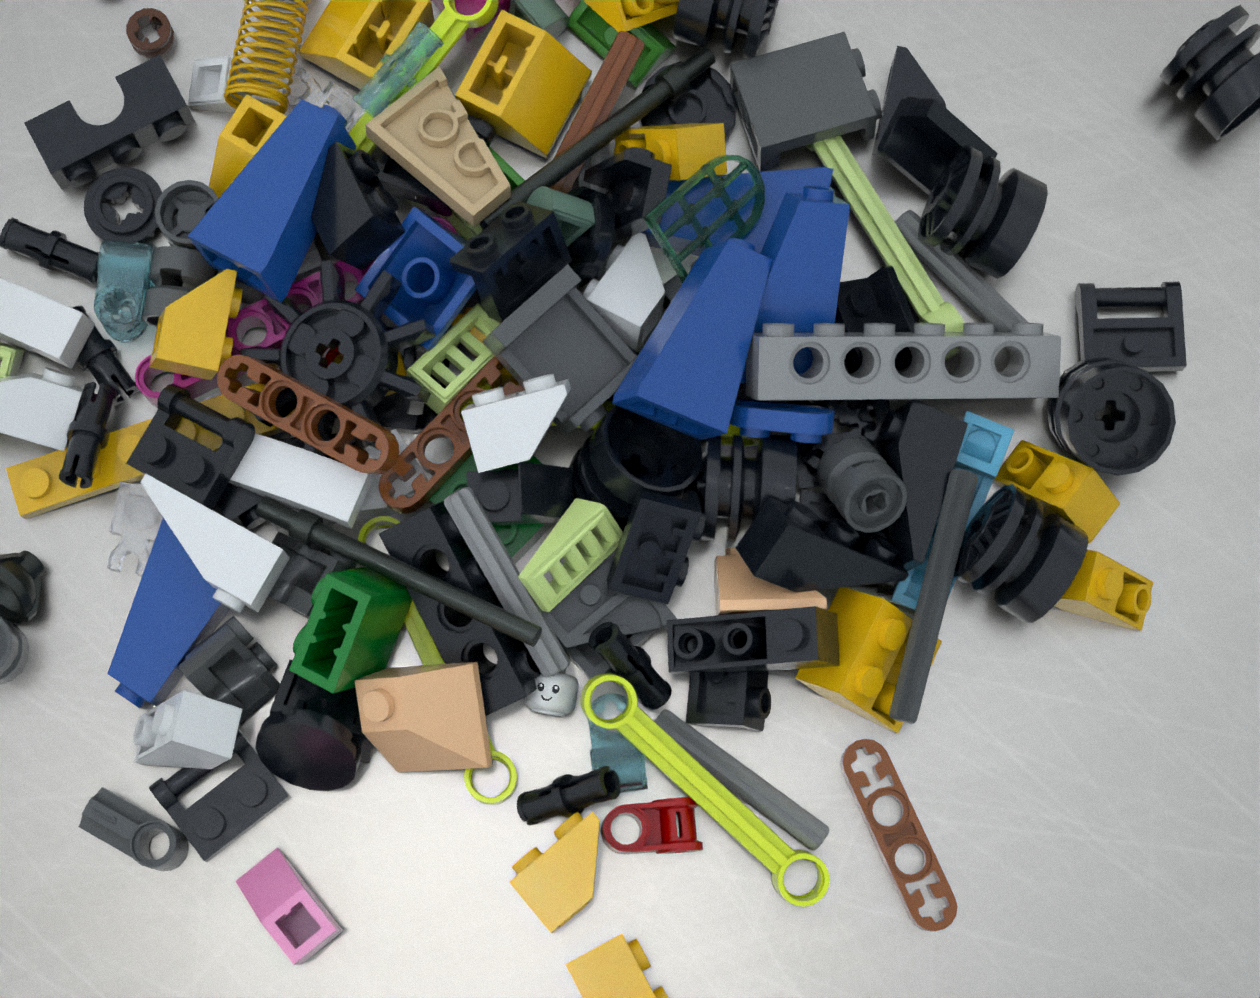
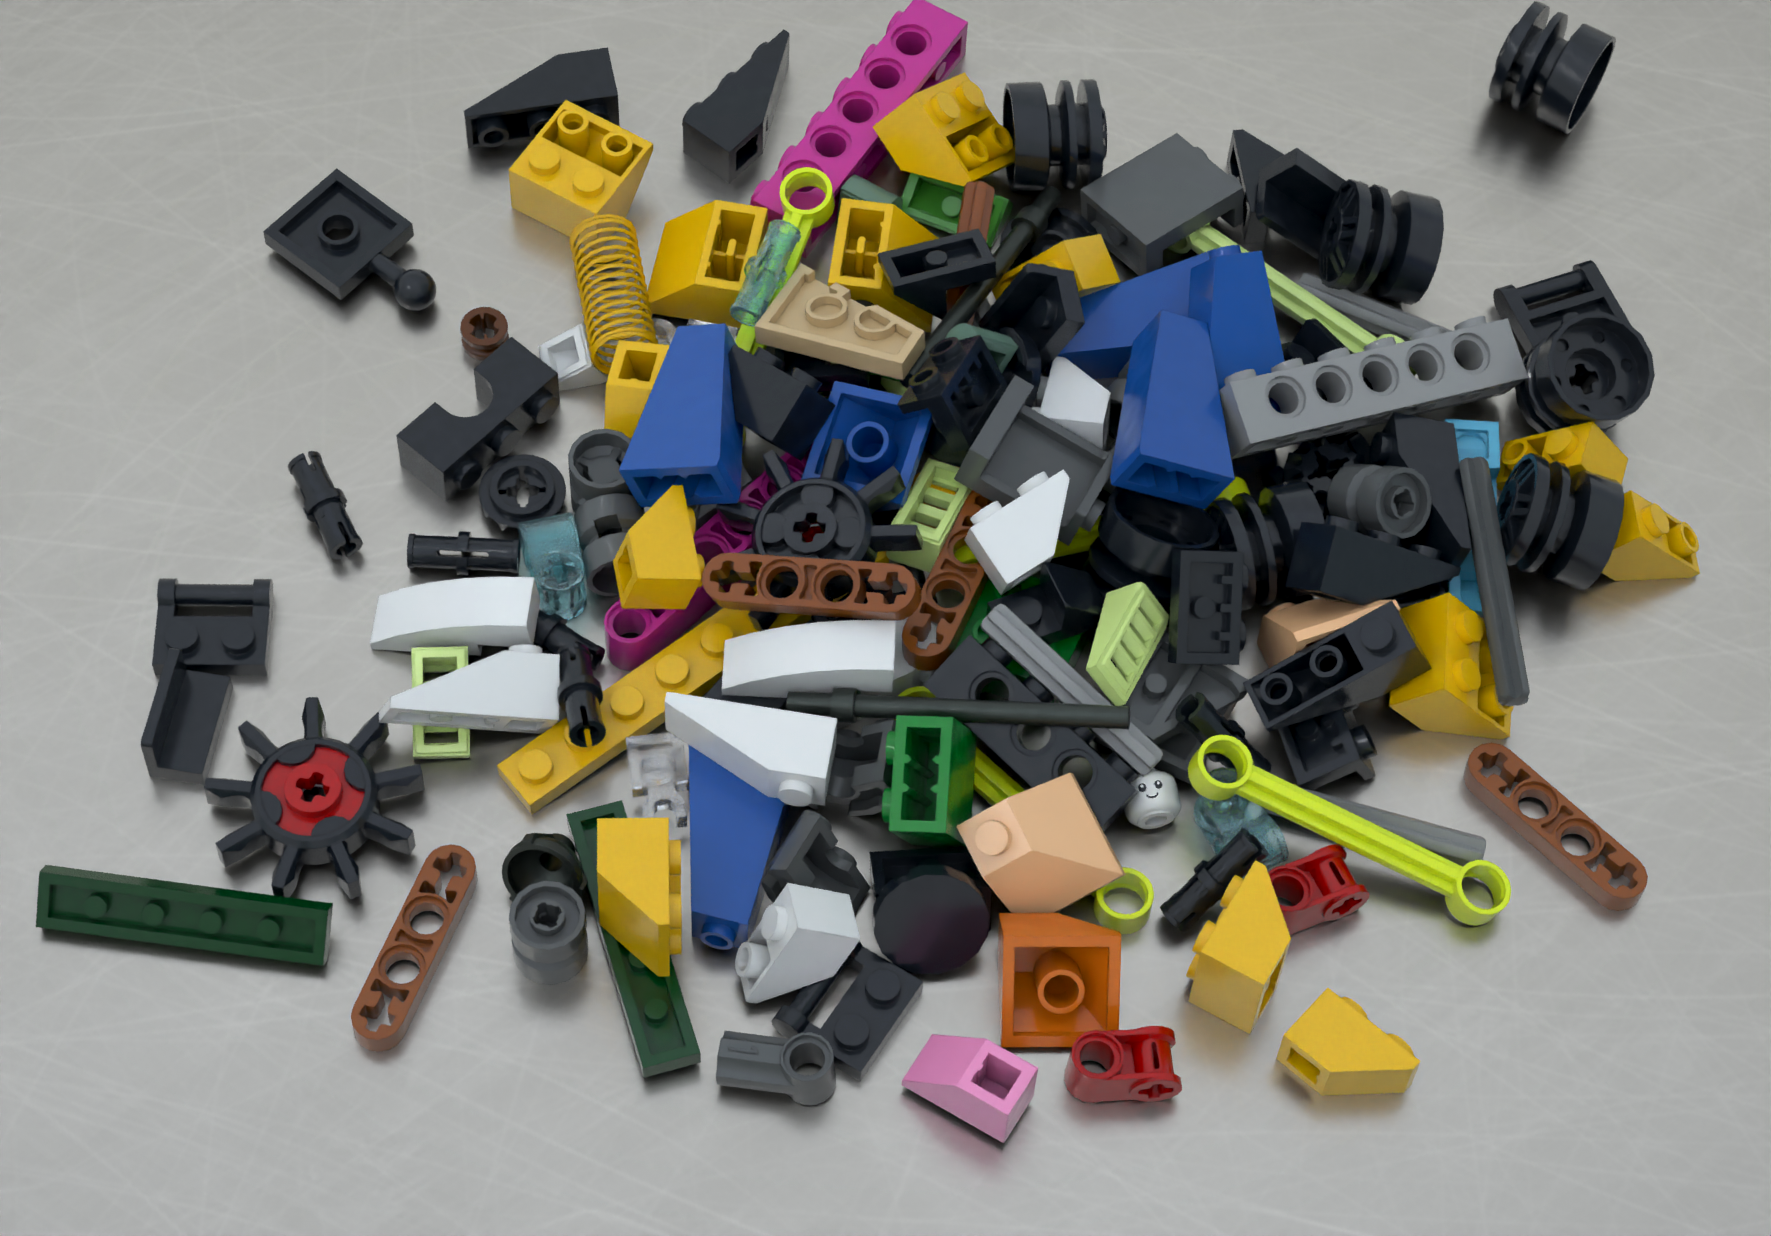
camera: 20 degrees left, 20 degrees down
black plate [126,384,255,510] -> none
window [644,155,765,283] -> none
blue plate [730,400,834,443] -> none
none -> dark green plate [566,800,701,1078]
none -> yellow slope [597,817,682,977]
none -> black slope [878,228,996,320]
none -> orange slope [998,913,1121,1047]
none -> red piece [1064,1026,1182,1103]

